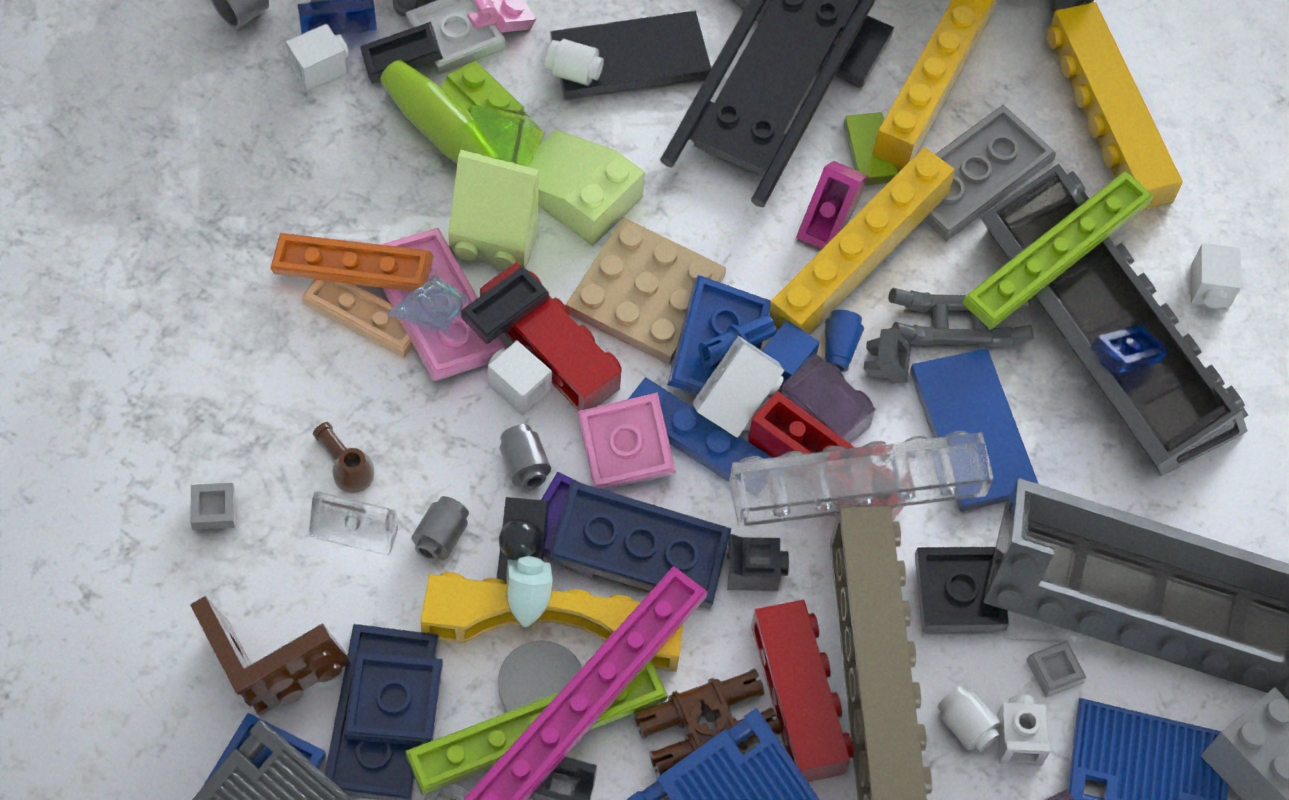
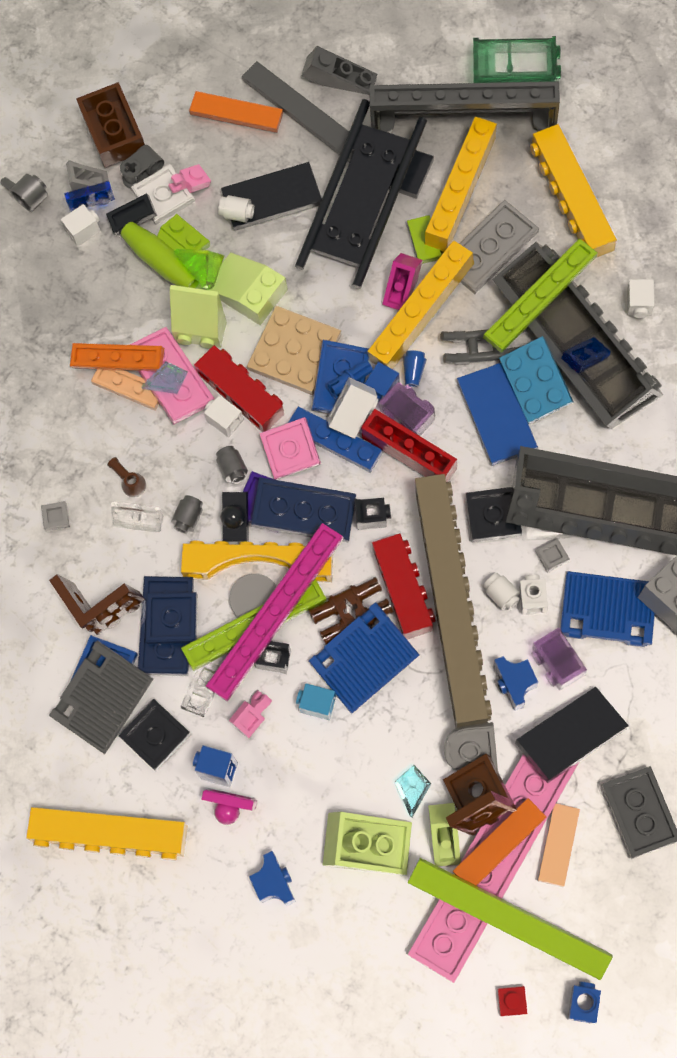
camera: 10 degrees right, 10 degrees up
black tile [461,266,549,344] -> none
light aqua plate [506,556,553,628] -> none
clear brick [729,431,994,527] -> none
dark grey tile [863,328,911,384] -> none
none -> dark azure plate [499,336,574,424]

